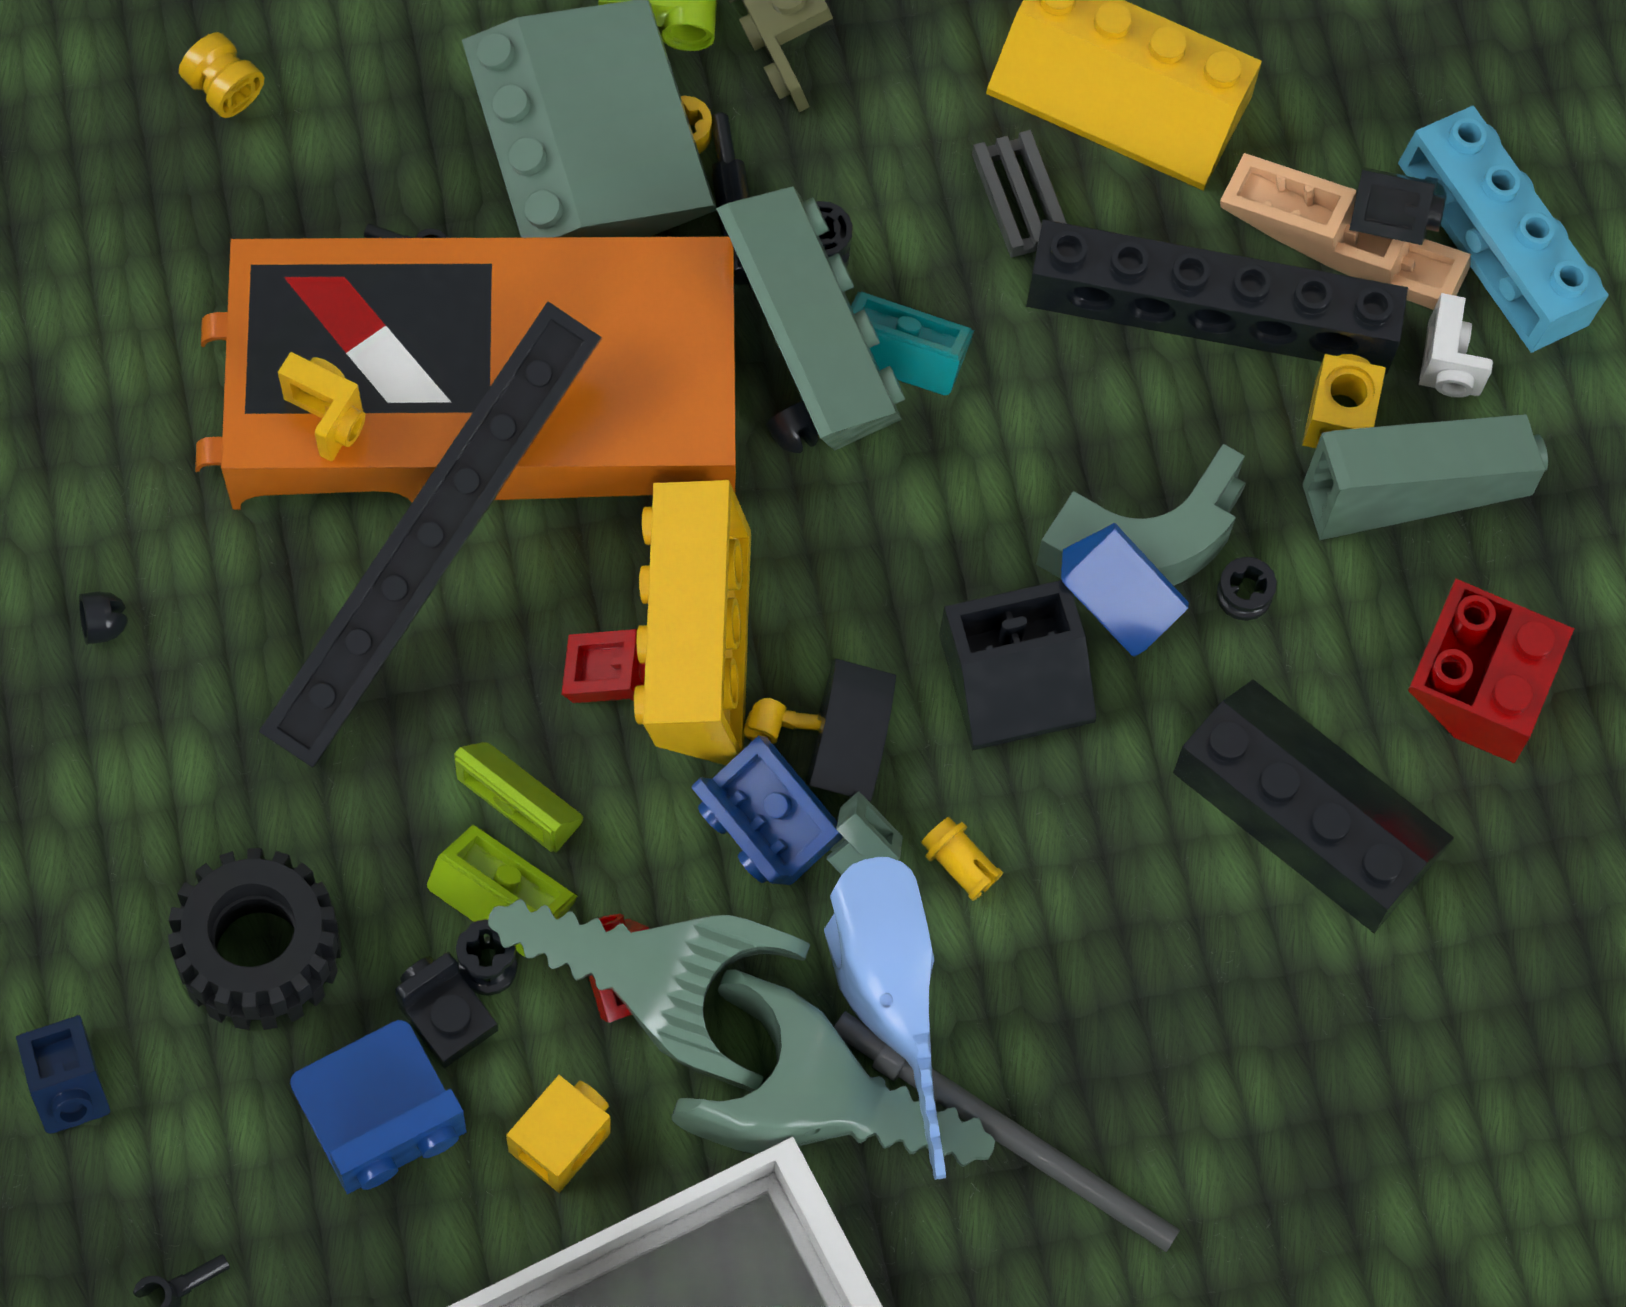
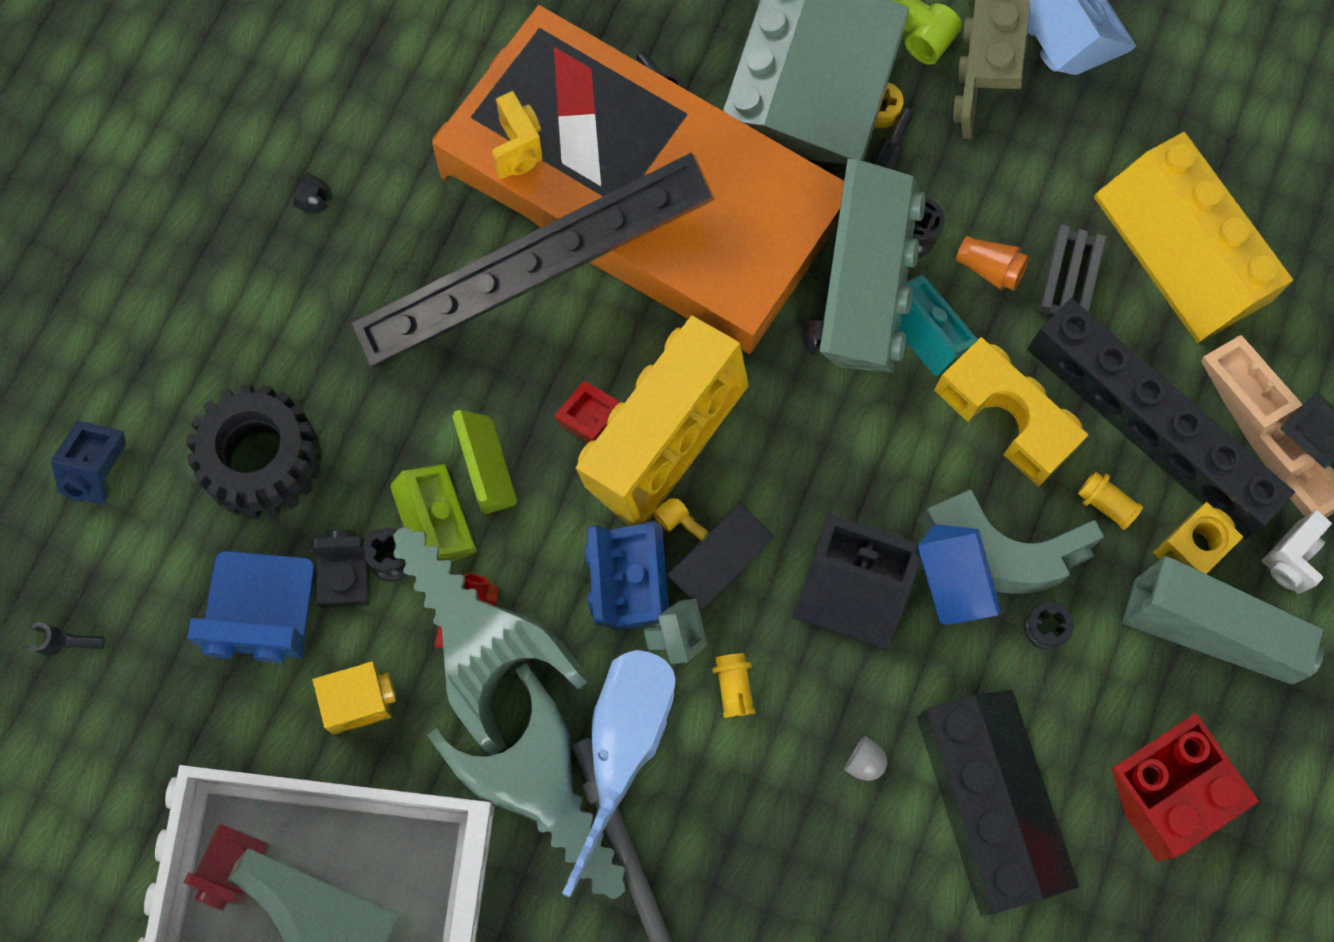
camera: 35 degrees right, 5 degrees up
none -> light grey hinge [844,736,887,781]
none -> yellow arch [934,337,1088,487]
none -> orange cone [956,236,1030,290]
none -> yellow pin [1077,471,1143,530]

